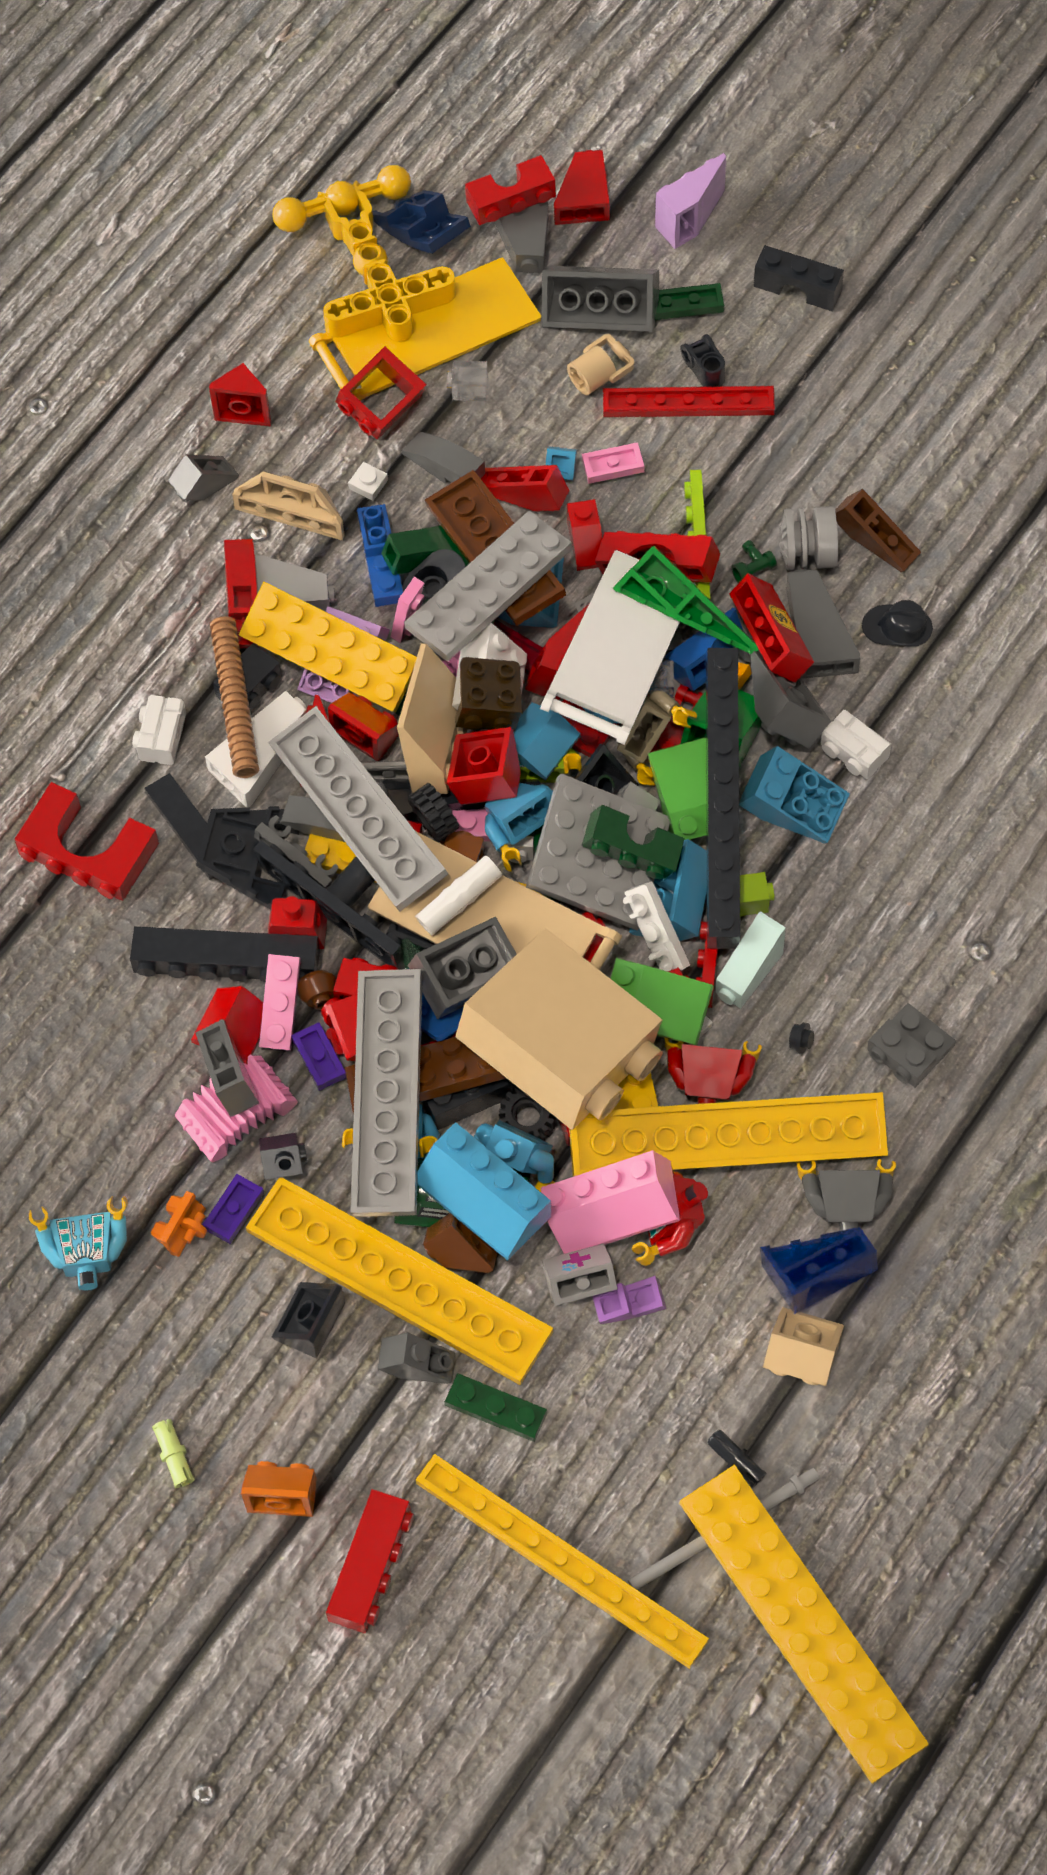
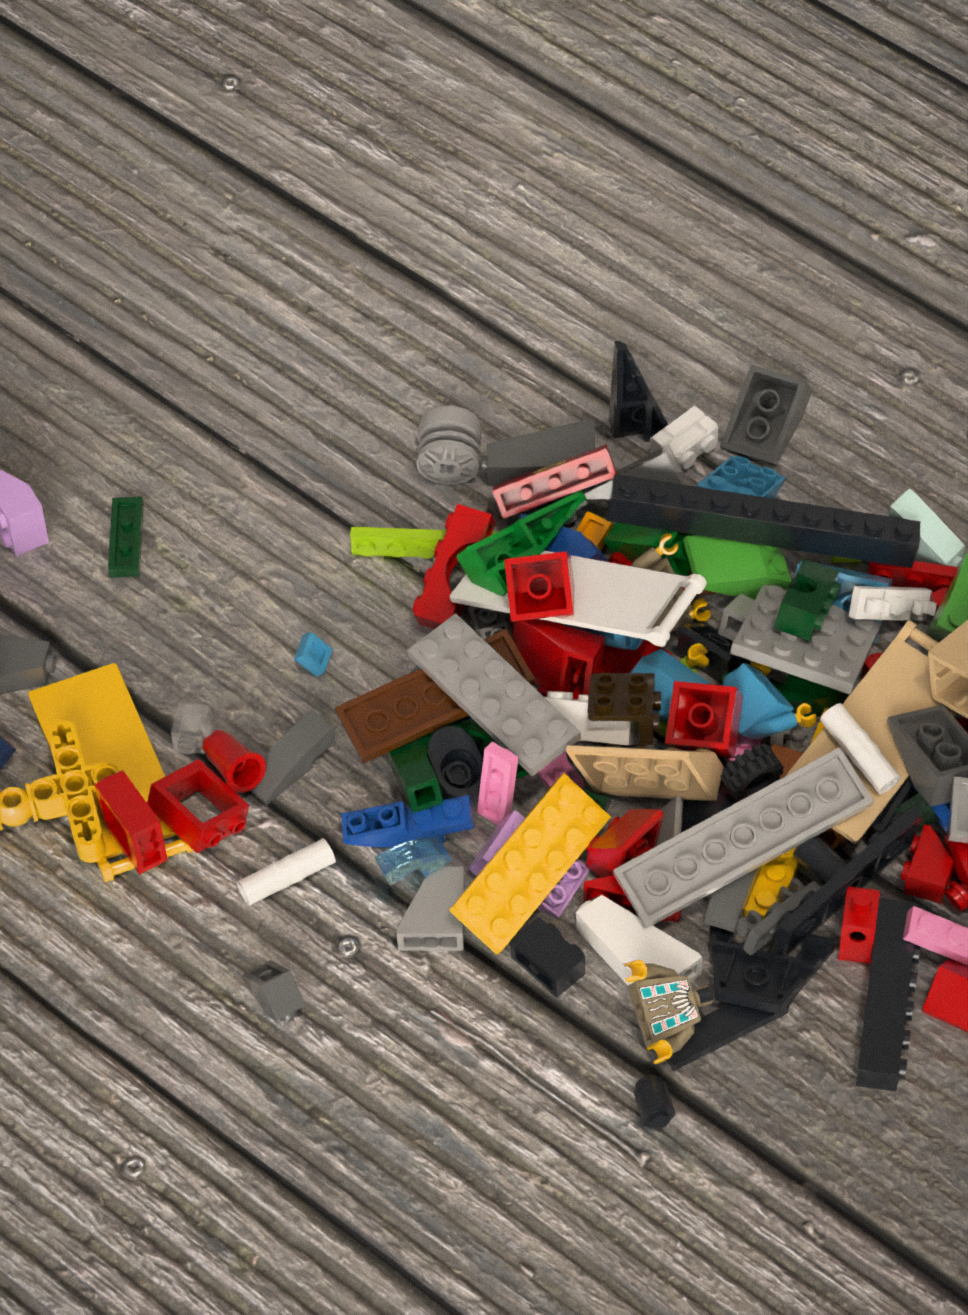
camera: 85 degrees left, 10 degrees down
red arch [14,782,159,901] -> none
white brick [133,695,186,765] -> none
red slope [209,363,271,427] -> none
medium nougat piece [209,616,259,778] -> none
red slope [224,539,259,648] -> none
tan wedge [232,472,345,541] -> none
reddish brown cone [297,970,336,1010] -> none
white plate [348,462,388,501] -> none
red slope [481,465,570,511] -> none
dark grey slope [542,266,659,331] -> none
tan piece [567,334,634,395] -> none
red slope [567,499,602,571] -> none
bright pink plate [582,443,644,484] -> none
red tile [603,386,775,417] -> none
black piece [680,334,725,387] -> none
dark green piece [731,540,777,583] -> none
black arch [754,245,844,312] -> none
reddish brown slope [835,489,921,573] -> none
black piece [862,600,933,647] -> none
none -> red window [94,770,168,875]
none -> red plant [202,730,266,793]
none -> white axle [237,838,336,906]
none -> clear light blue slope [374,837,452,885]
none -> red slope [504,551,574,622]
none -> black wedge [608,341,669,442]
none -> torso [624,960,713,1064]
none -> black brick [634,1075,675,1128]
none -> dark grey slope [720,364,812,466]

